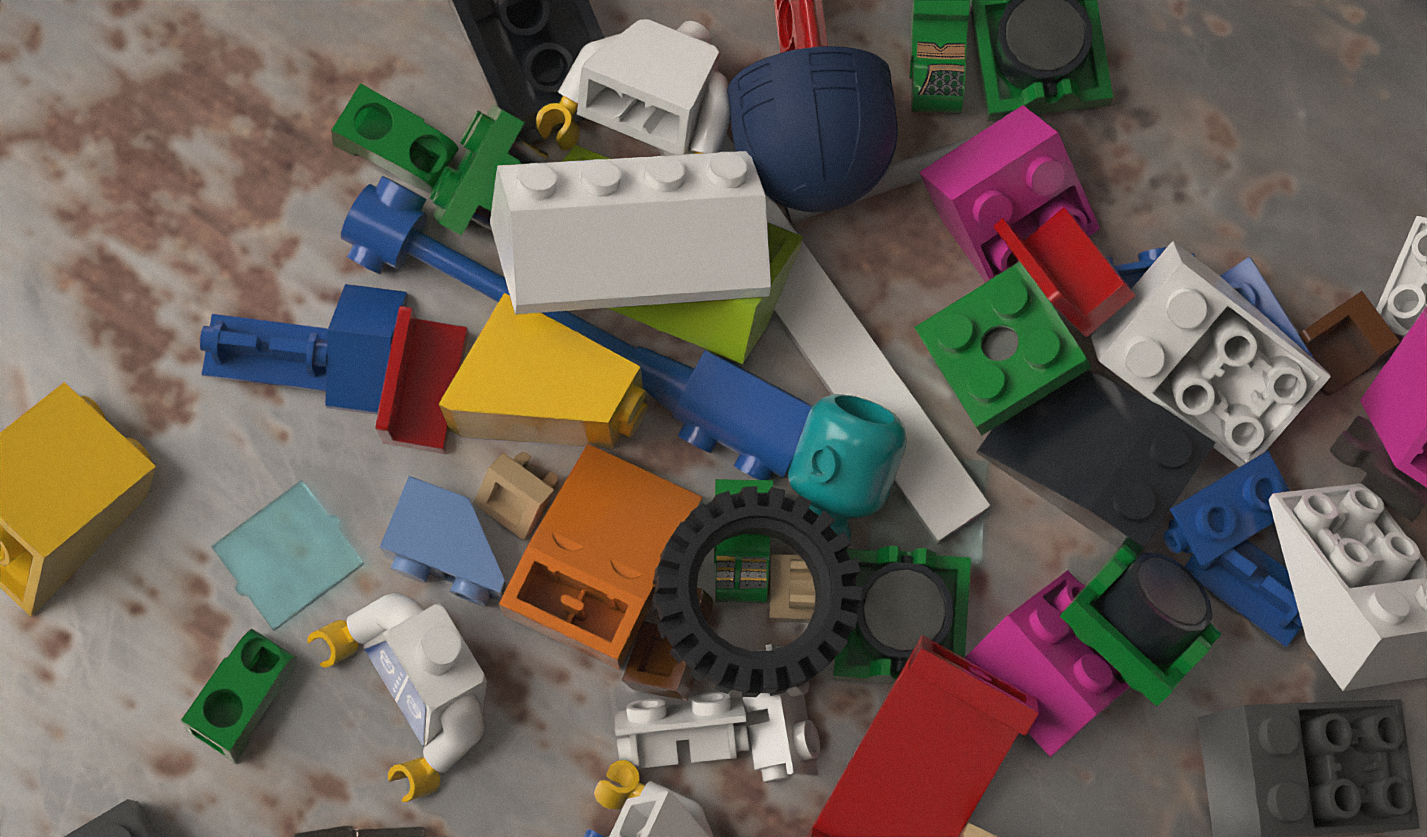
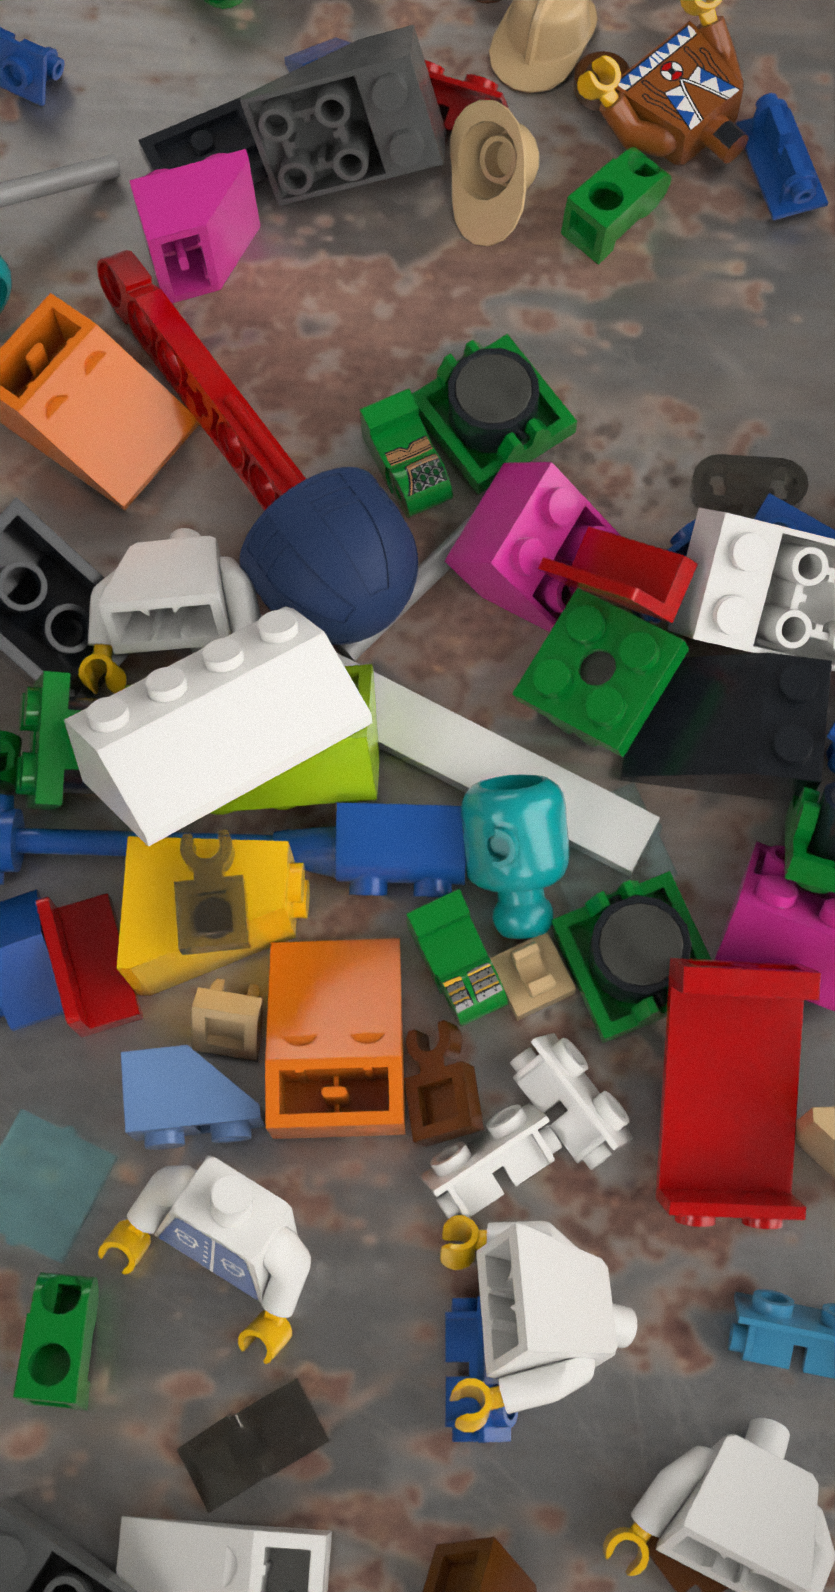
camera: 25 degrees left, 5 degrees down
black tyre [652,486,862,698] -> none
none -> clear smoke plate [174,830,251,955]
none -> clear smoke beam [689,454,809,519]

